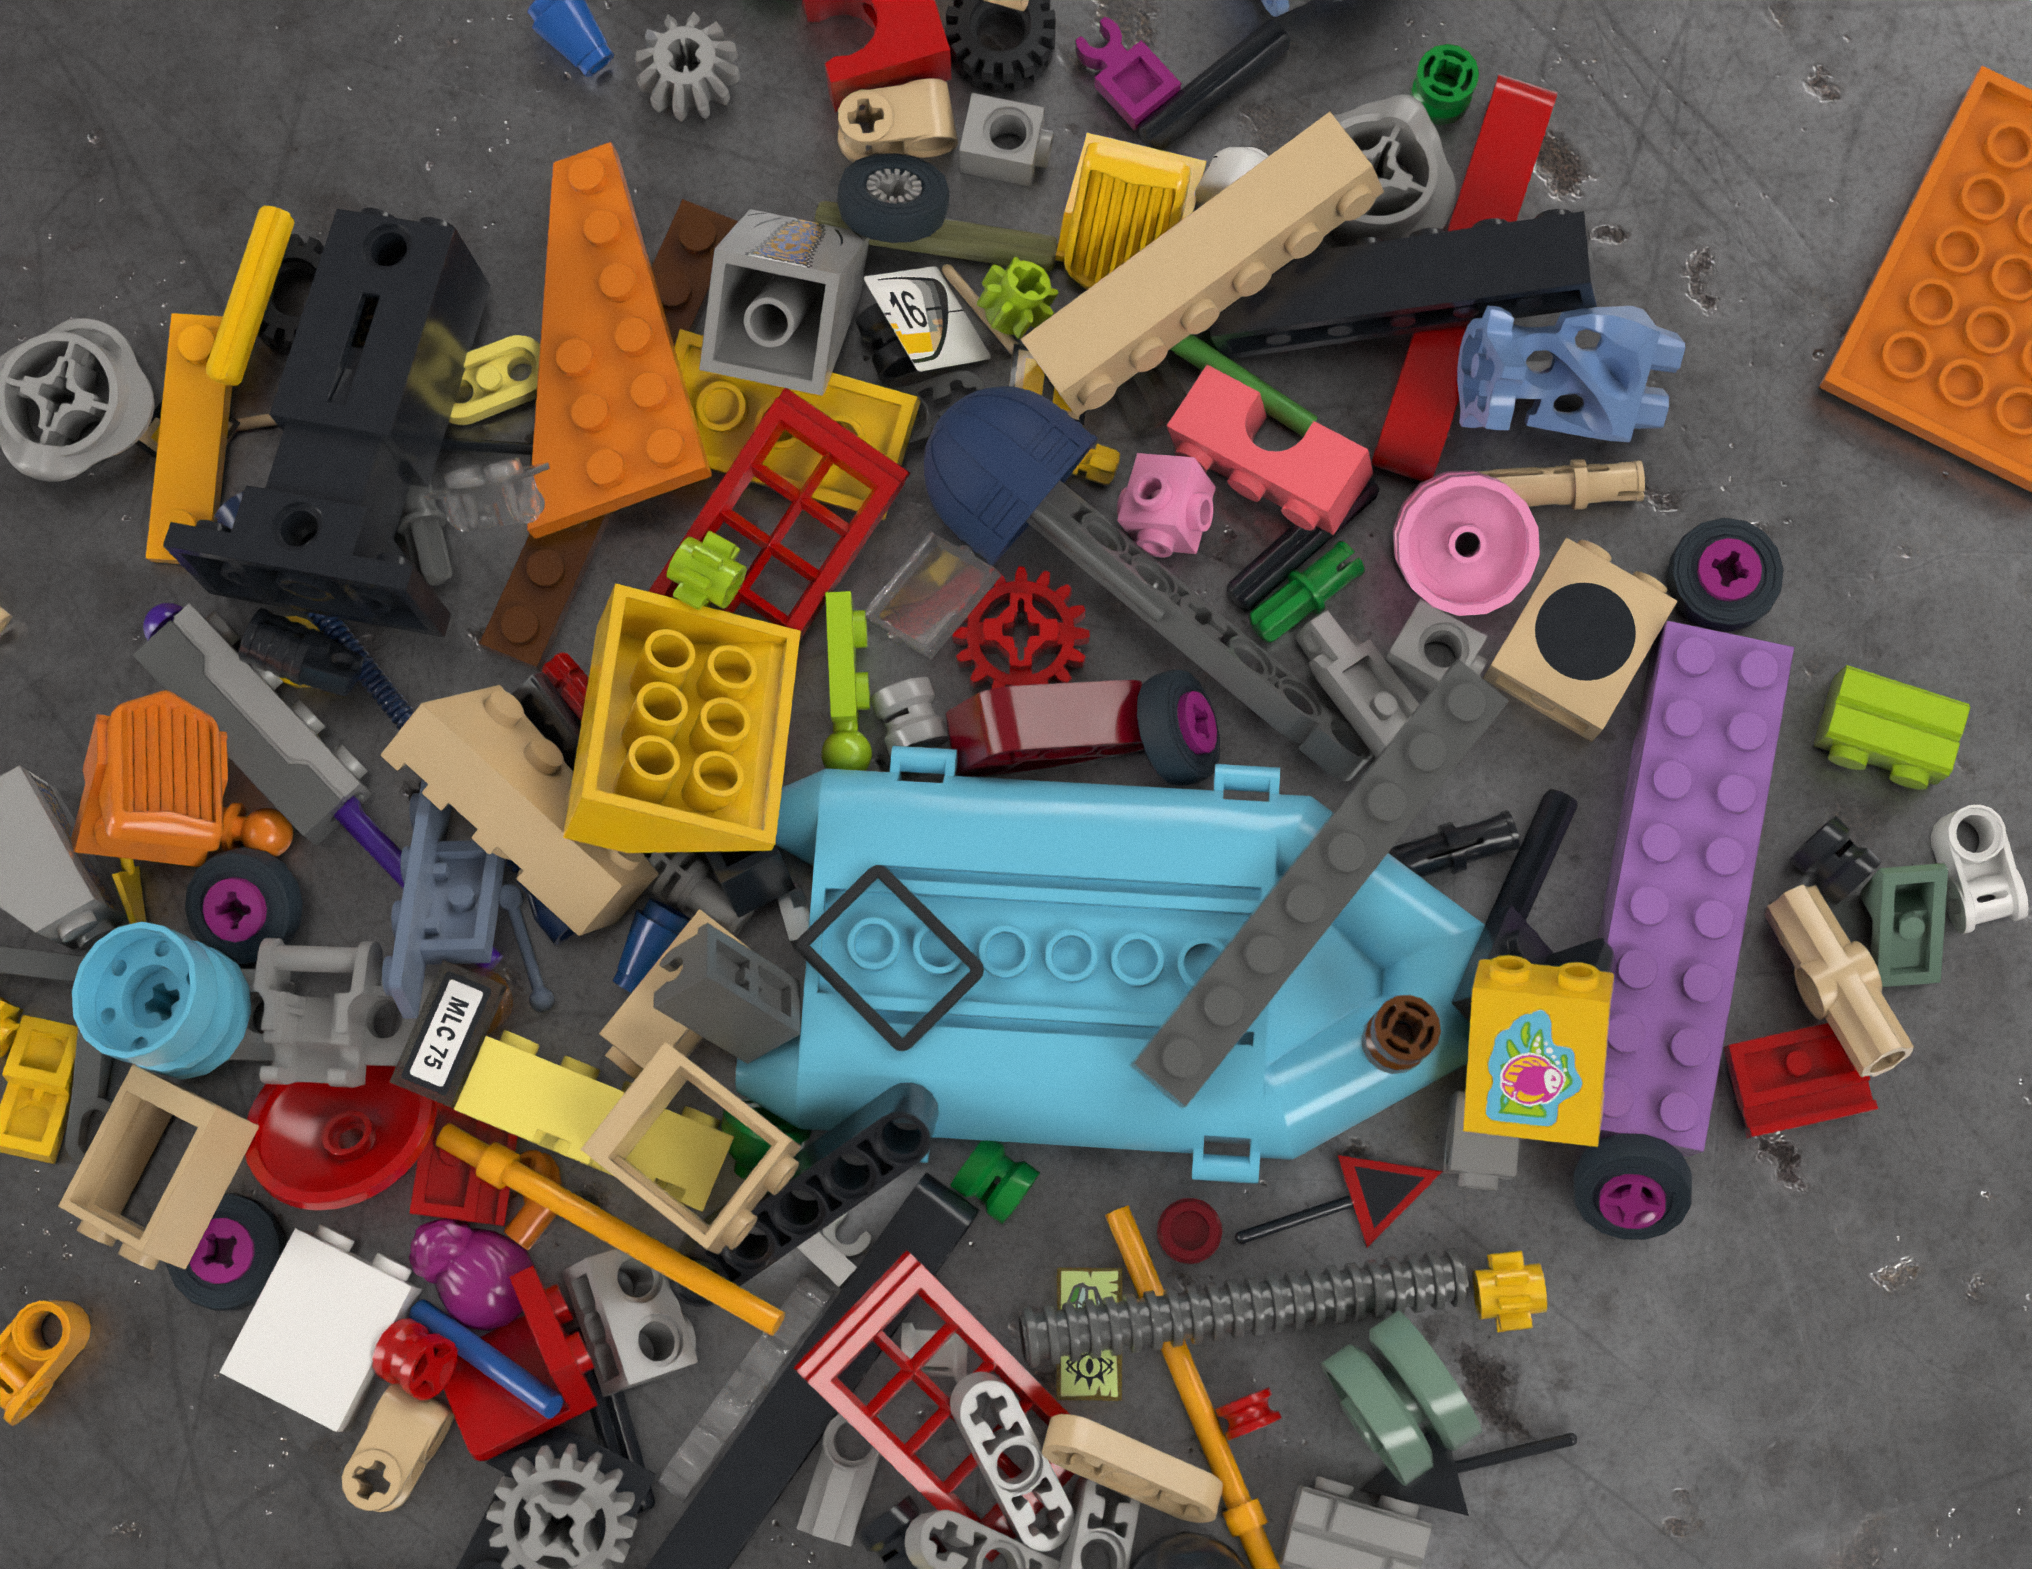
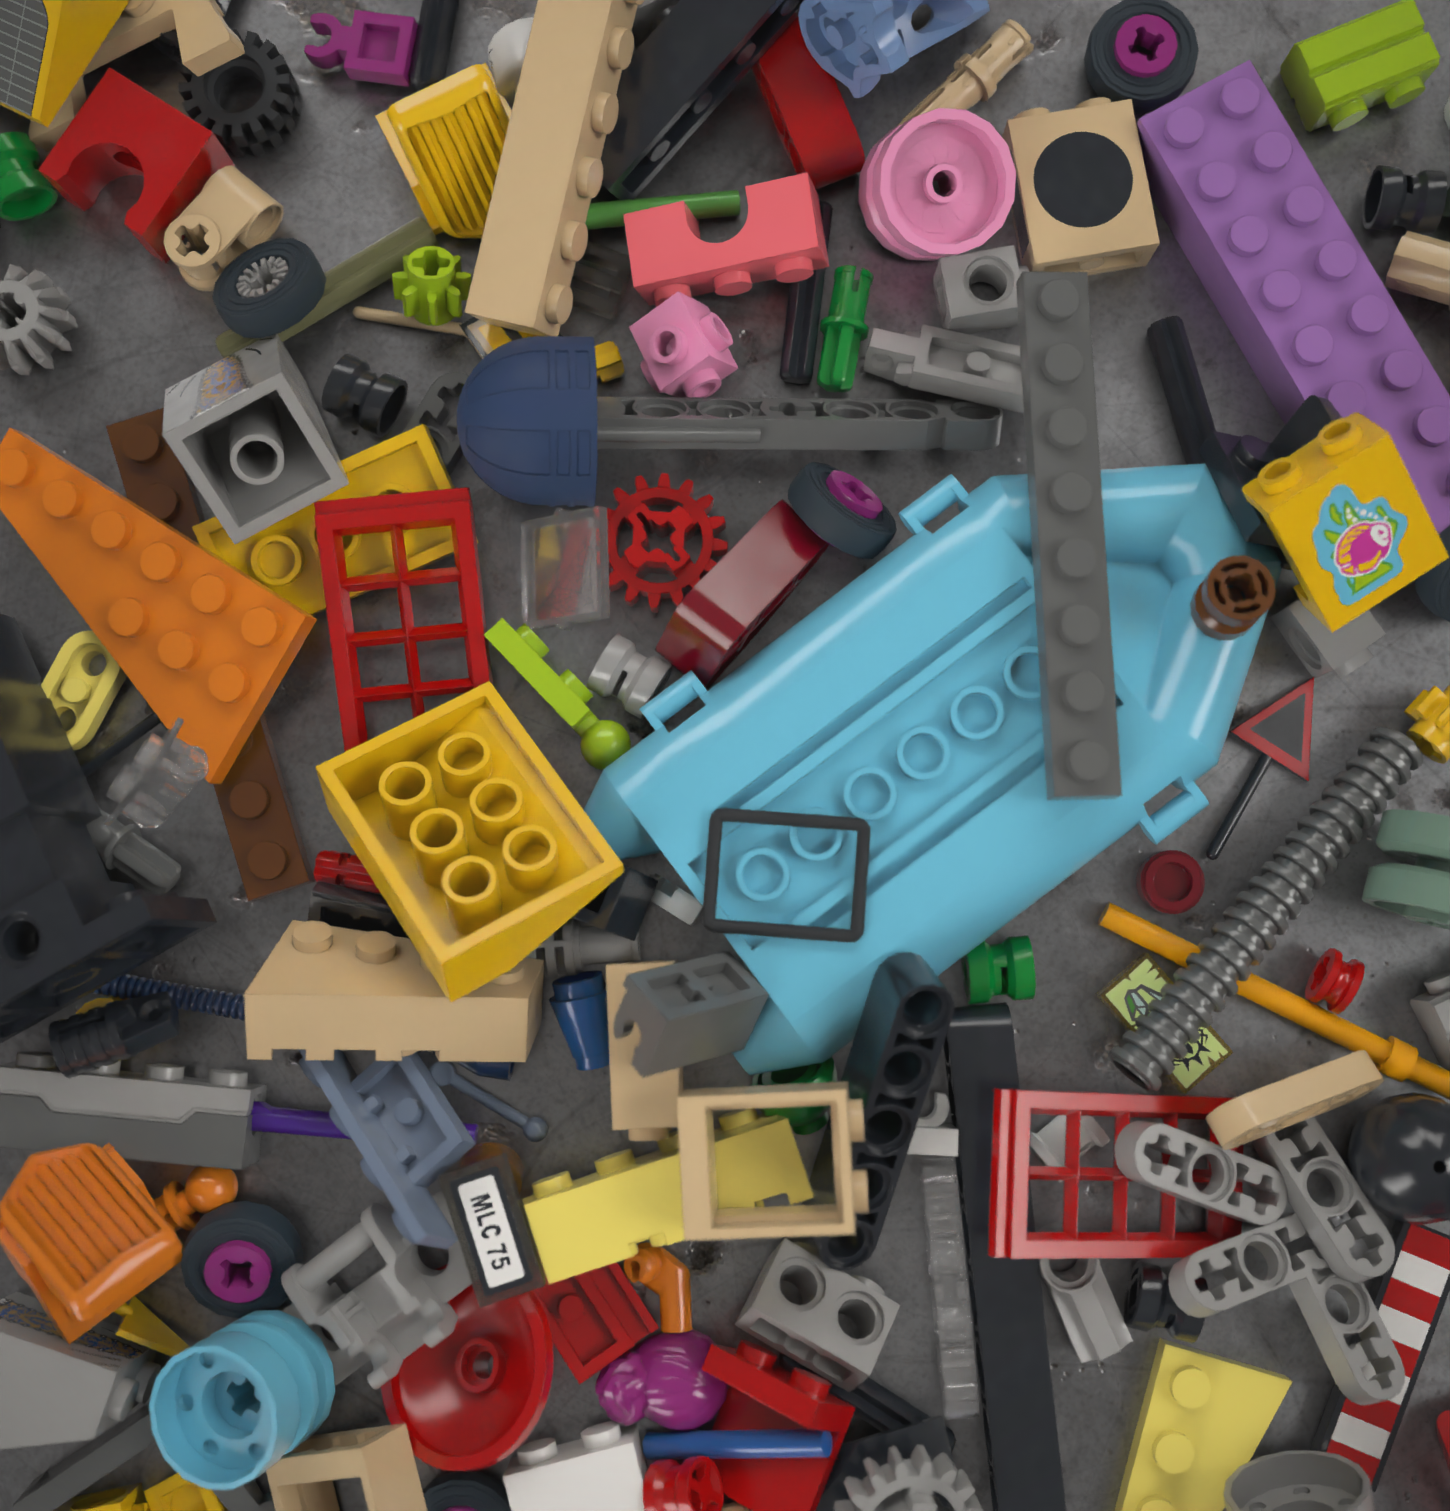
camera: 35 degrees left, 5 degrees up
light orange bar [436,1123,785,1336] -> none
lime gear [667,531,747,610] -> none
sticker [864,266,991,372] -> none
light grey brick [959,93,1054,187] -> none
black pin [1388,810,1520,877] -> none

